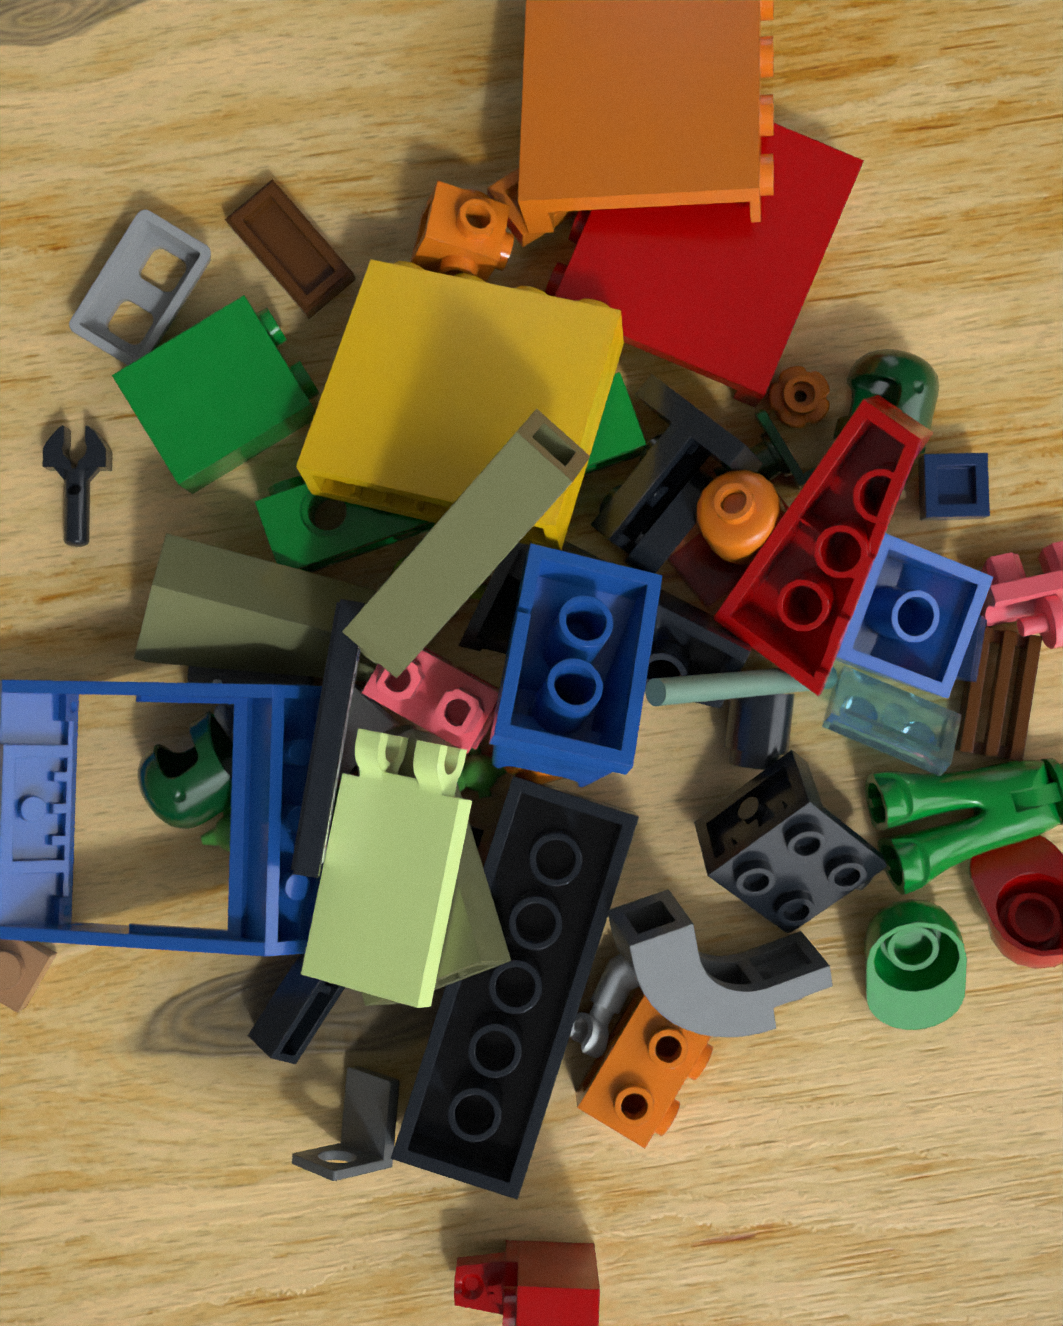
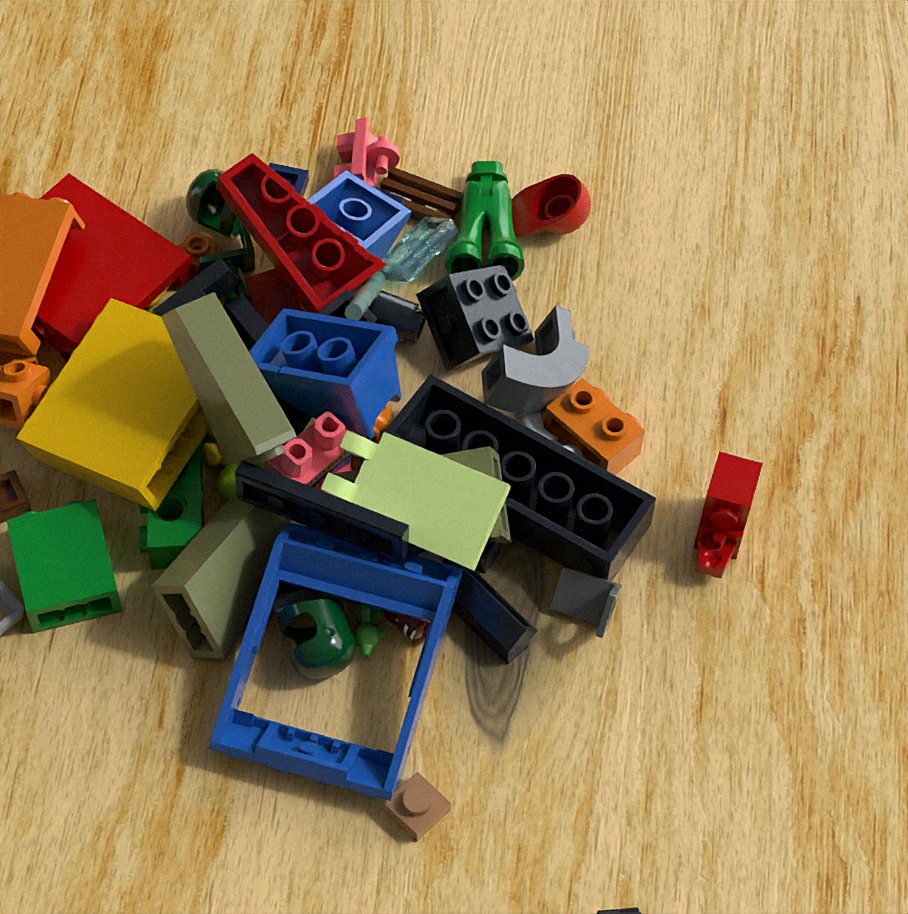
camera: 75 degrees left, 30 degrees down
black bar [42,425,113,547] -> none
orange head [697,470,786,565] -> none
green cap [864,899,967,1030] -> none

